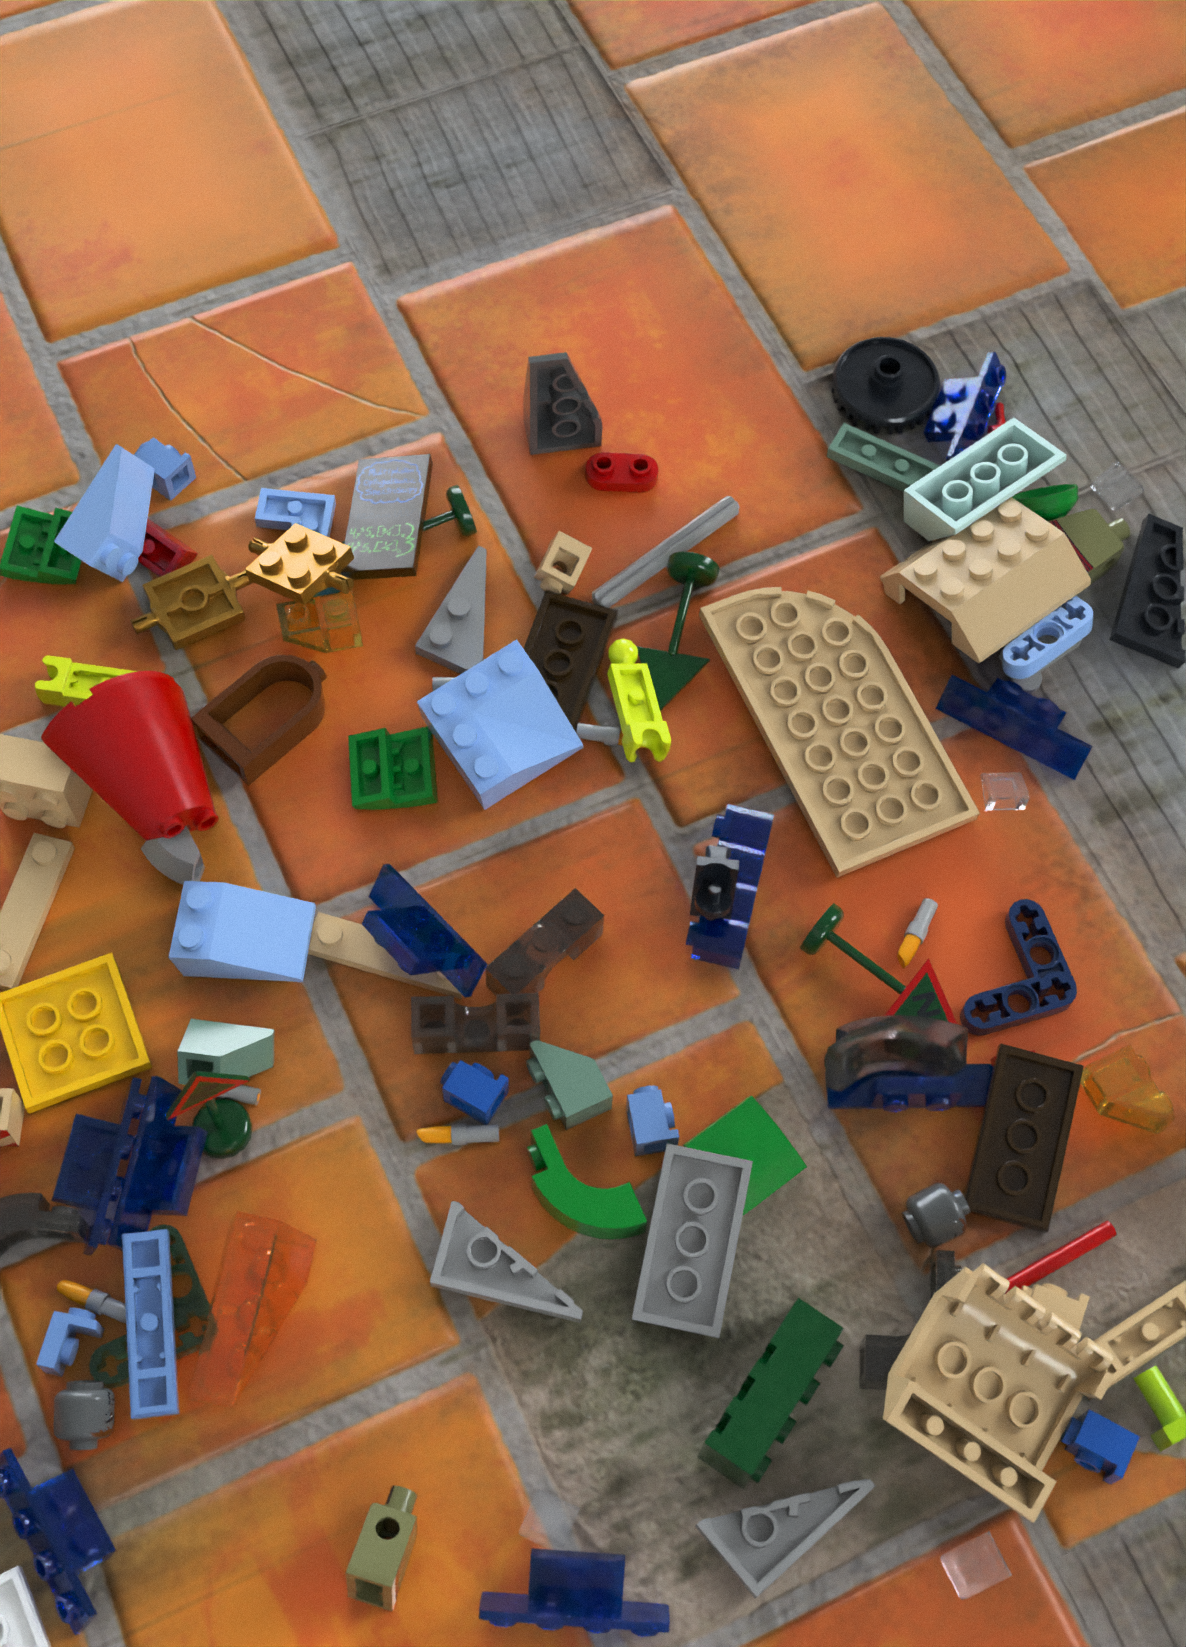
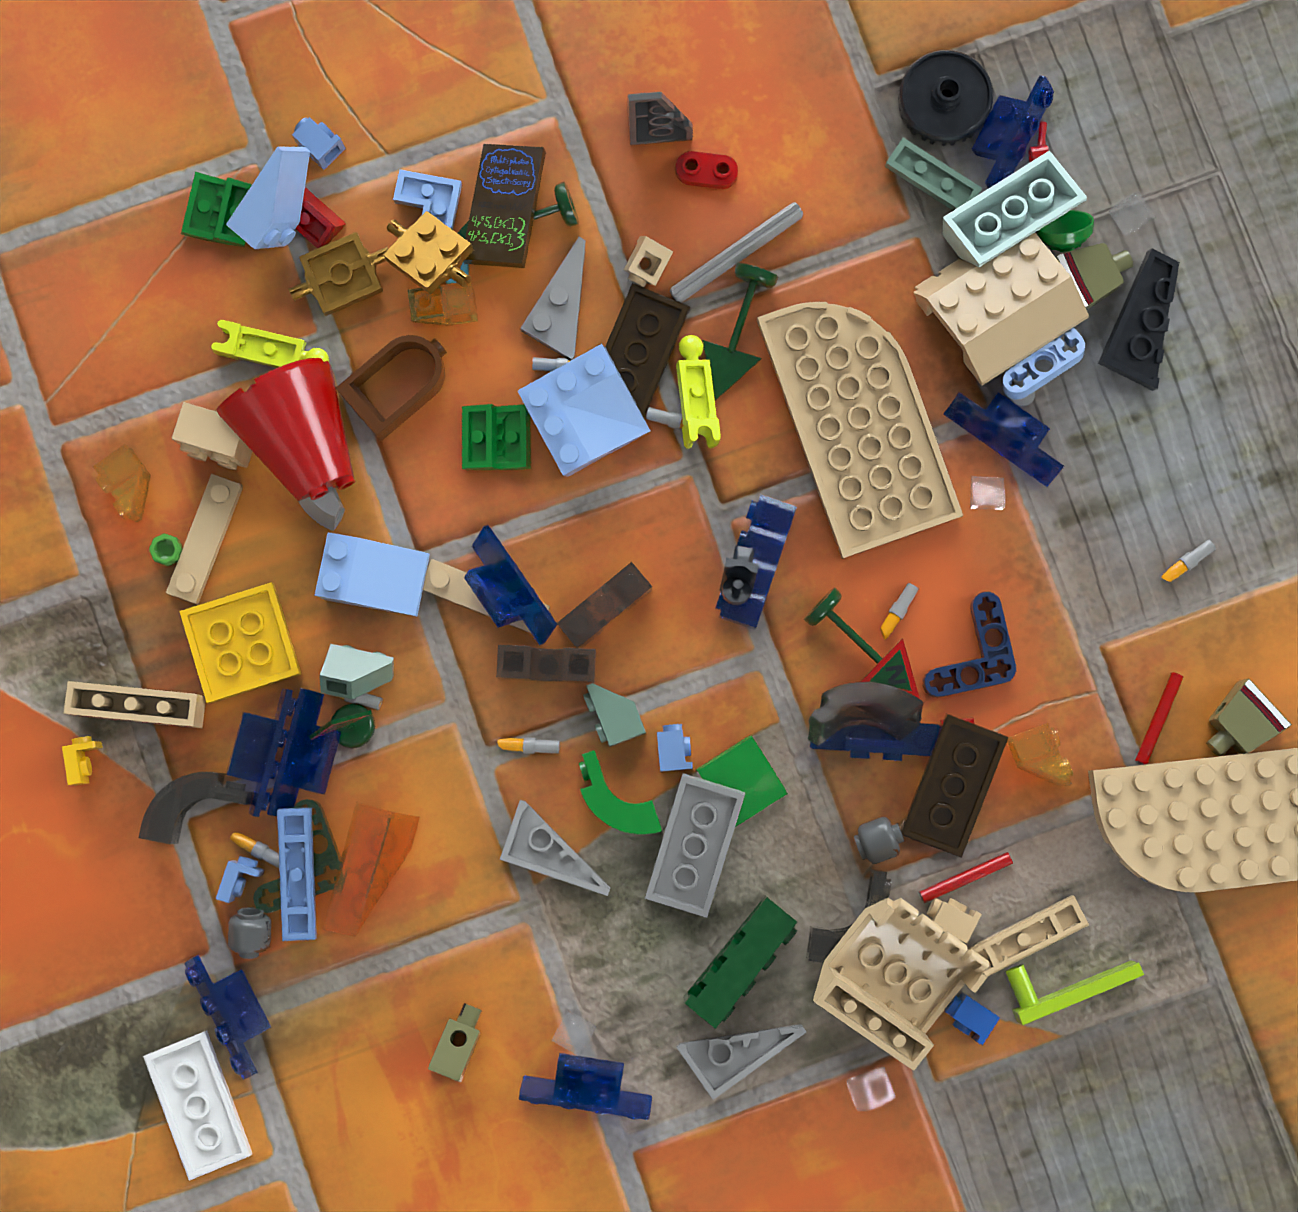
camera: 10 degrees right, 20 degrees up
blue brick [440,1060,509,1125] -> none

